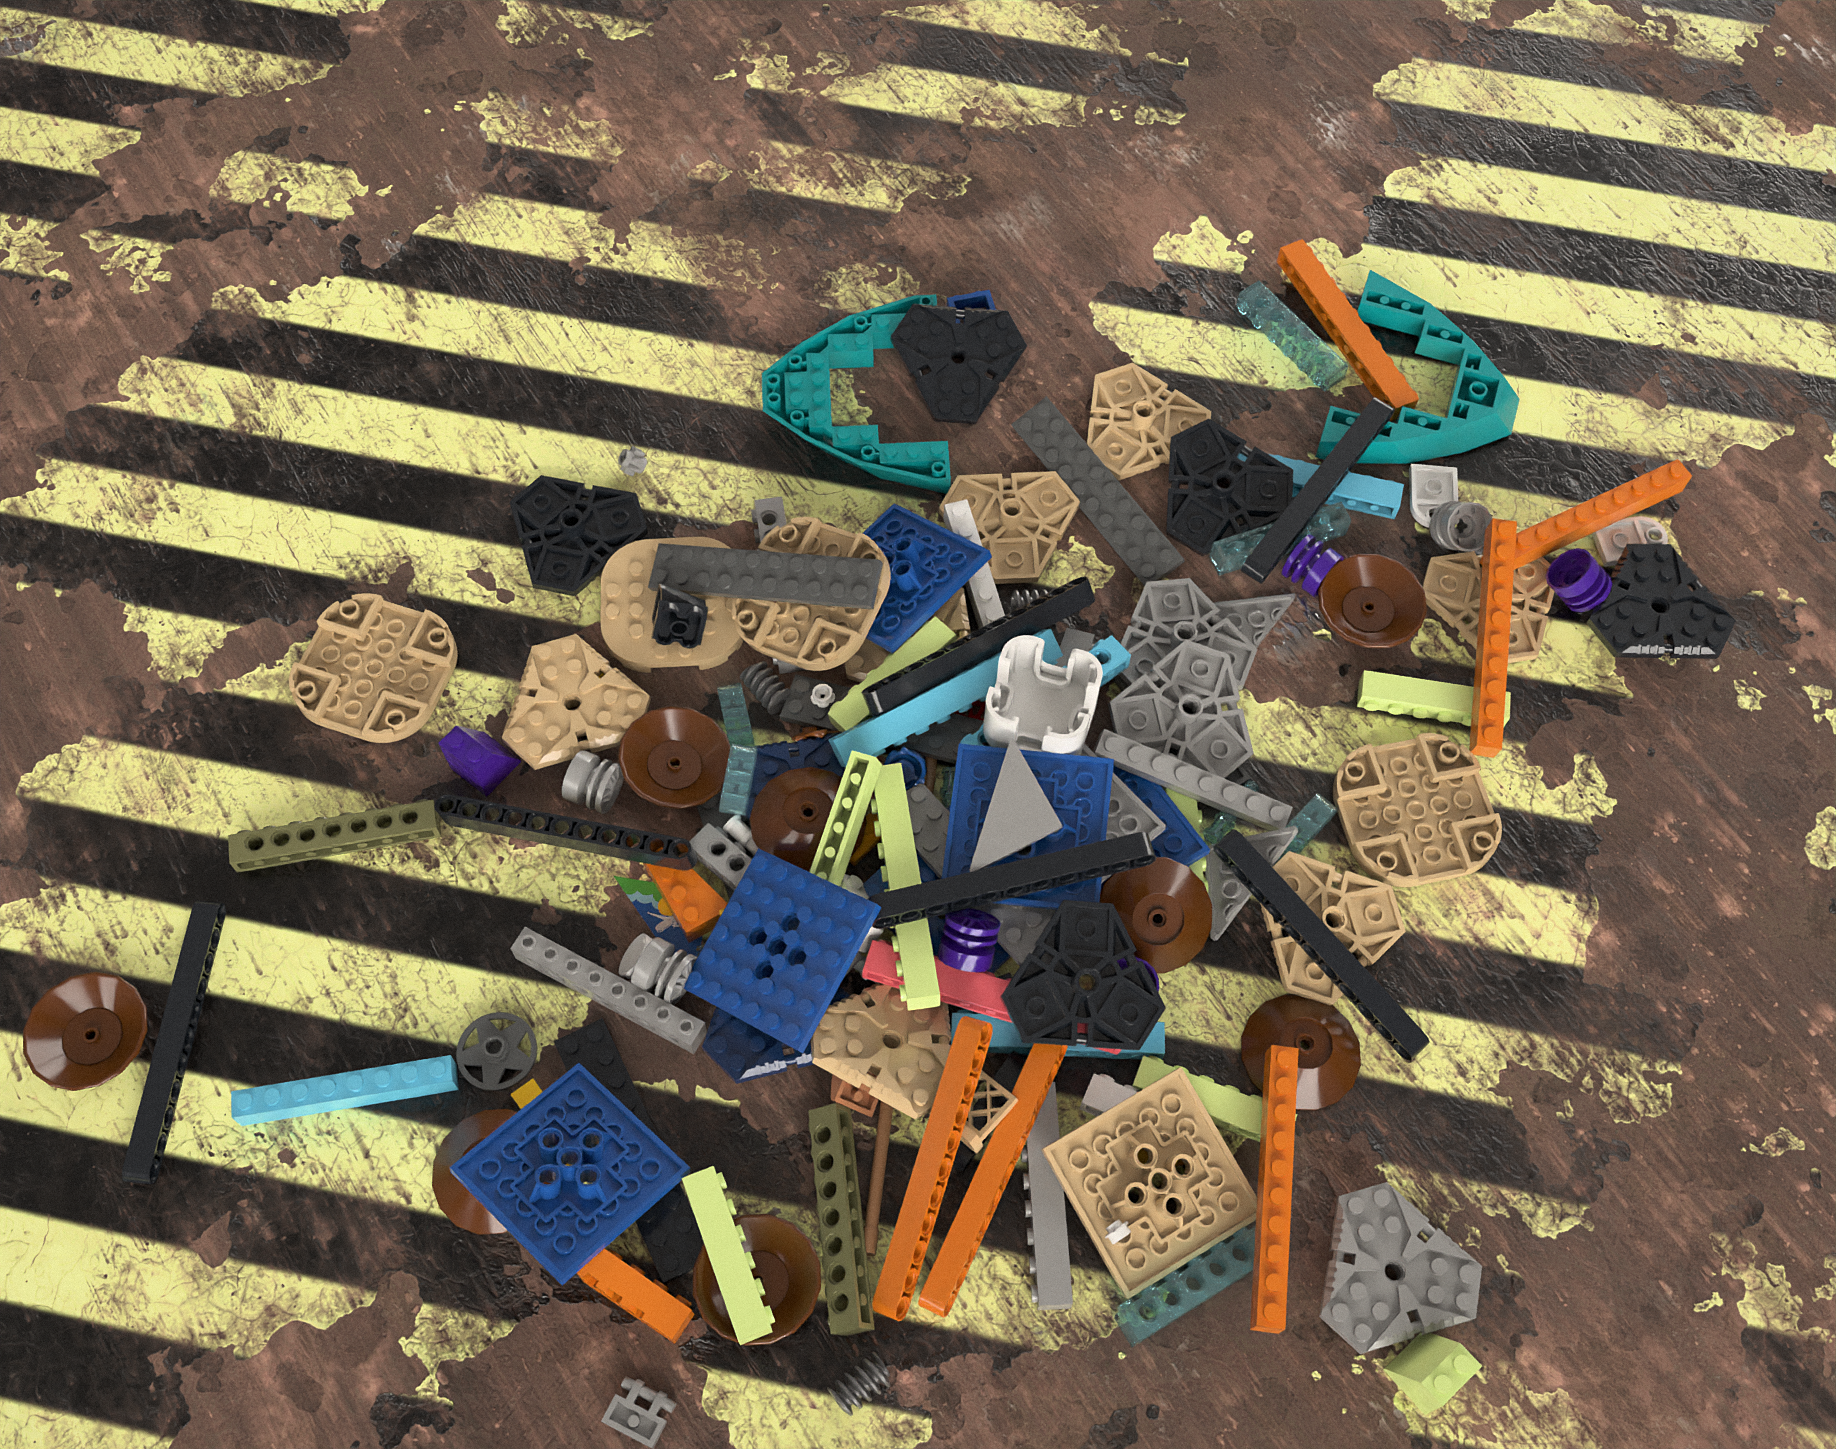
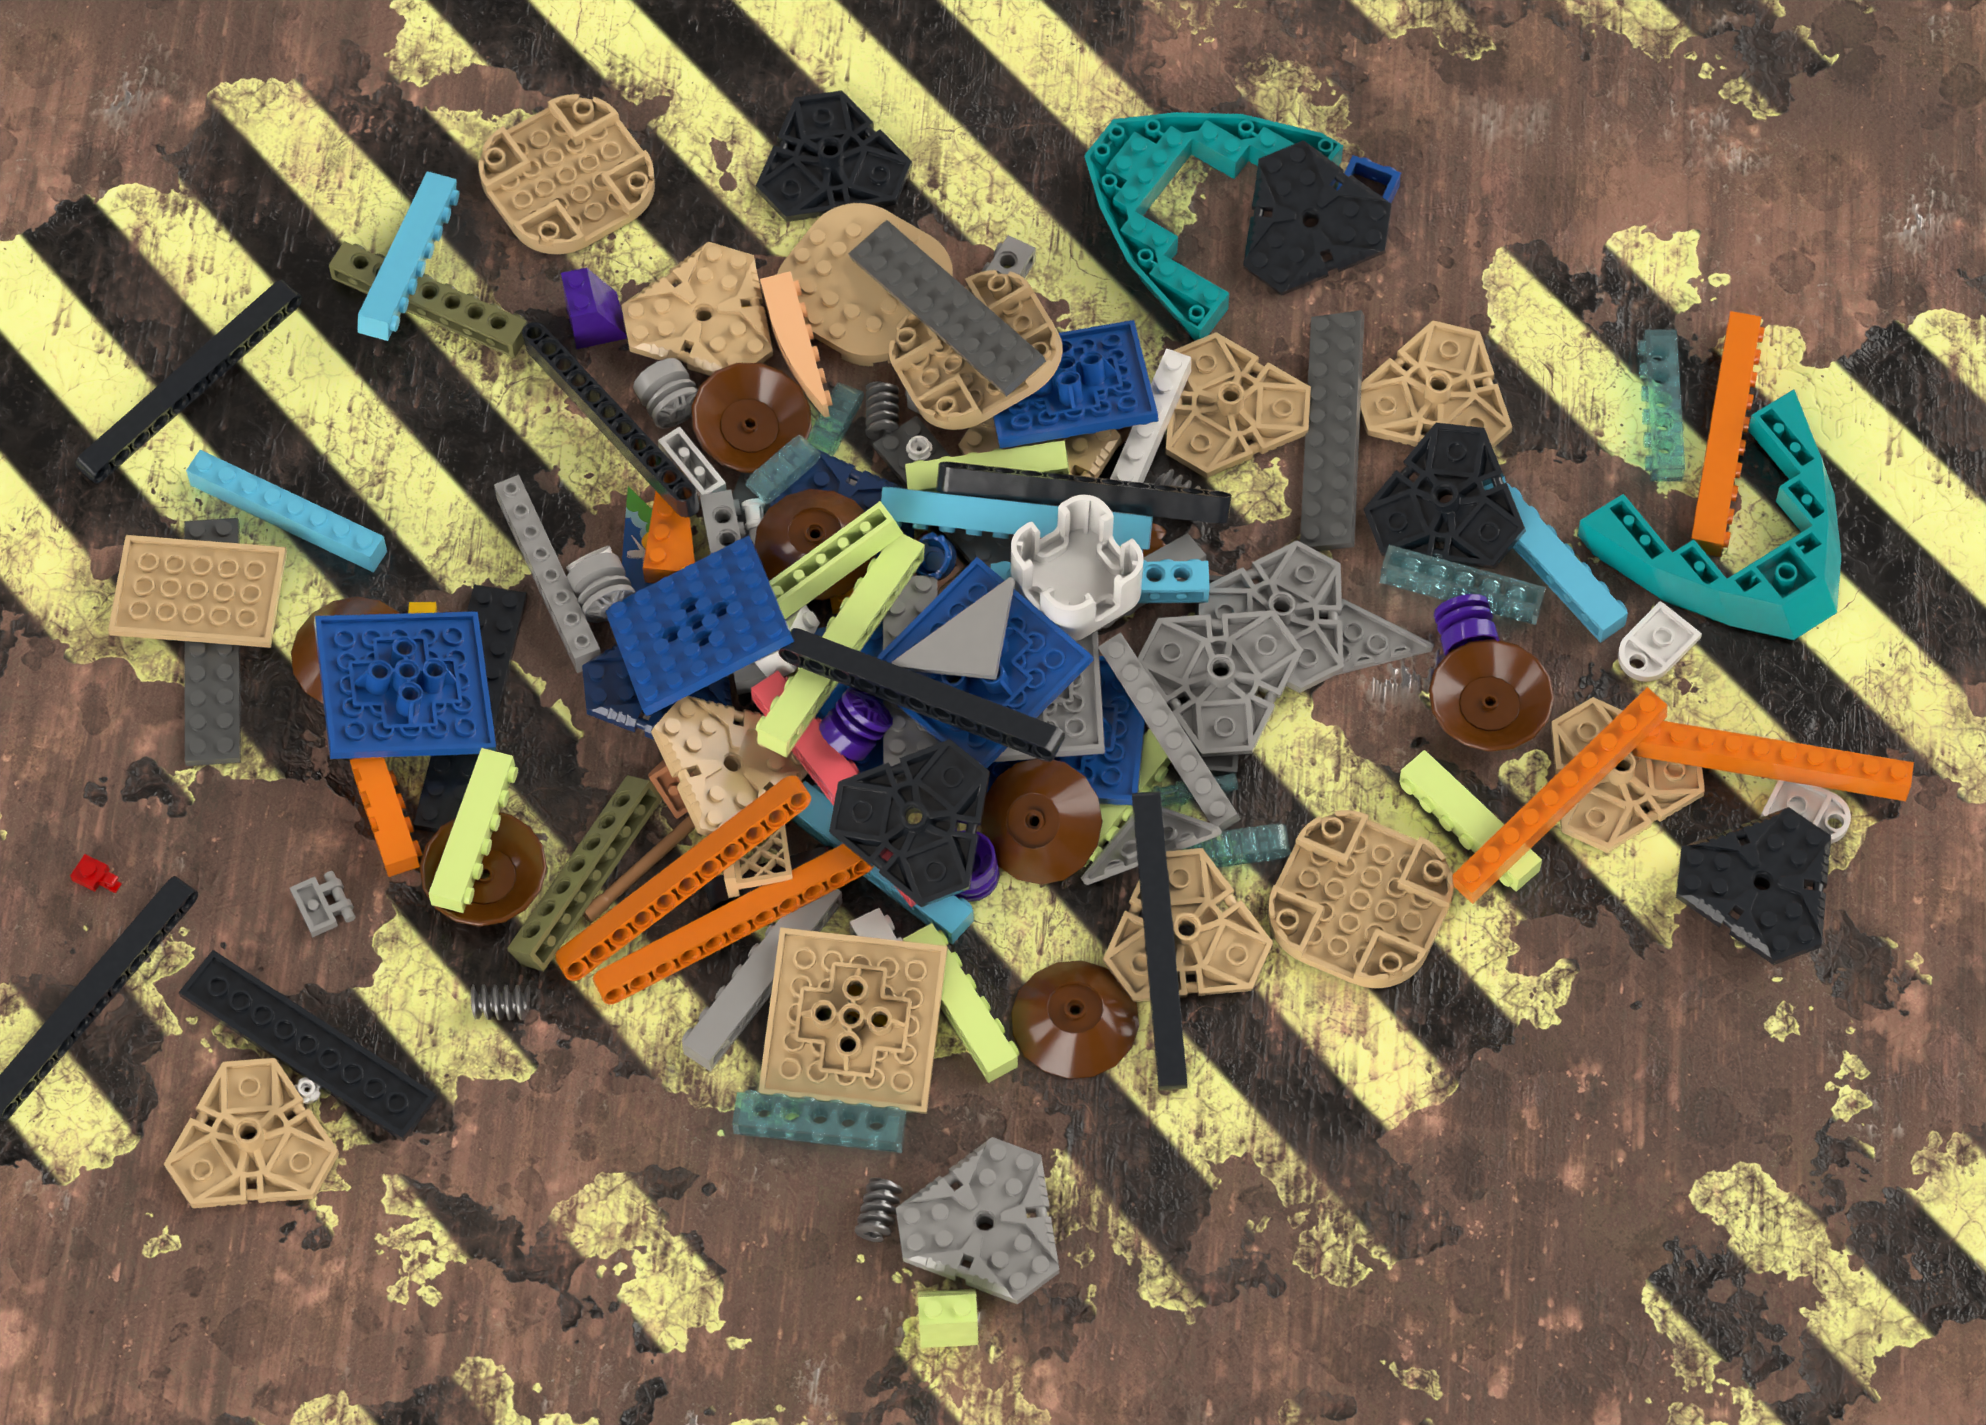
camera: 40 degrees right, 0 degrees up
reddish brown dish [23,972,148,1091] -> none
dark grey wheel [456,1012,538,1091] -> none
light grey gear [618,446,647,477] -> none
black piece [651,584,708,649] -> none
dark orange plate [791,726,840,741] -> none
white plate [1105,1219,1131,1244] -> none
black beam [1241,397,1395,584] -> none
orange brick [1250,1045,1299,1334] -> none
light grey wheel [1429,501,1492,552] -> none
dark purple wheel [1545,548,1612,612] -> none
none -> tan plate [108,535,287,648]
none -> dark grey plate [184,518,241,766]
none -> medium azure brick [358,171,460,341]
none -> white brick [658,426,726,507]
none -> light nougat slope [760,271,833,418]
none -> flat silver piece [855,1178,903,1242]

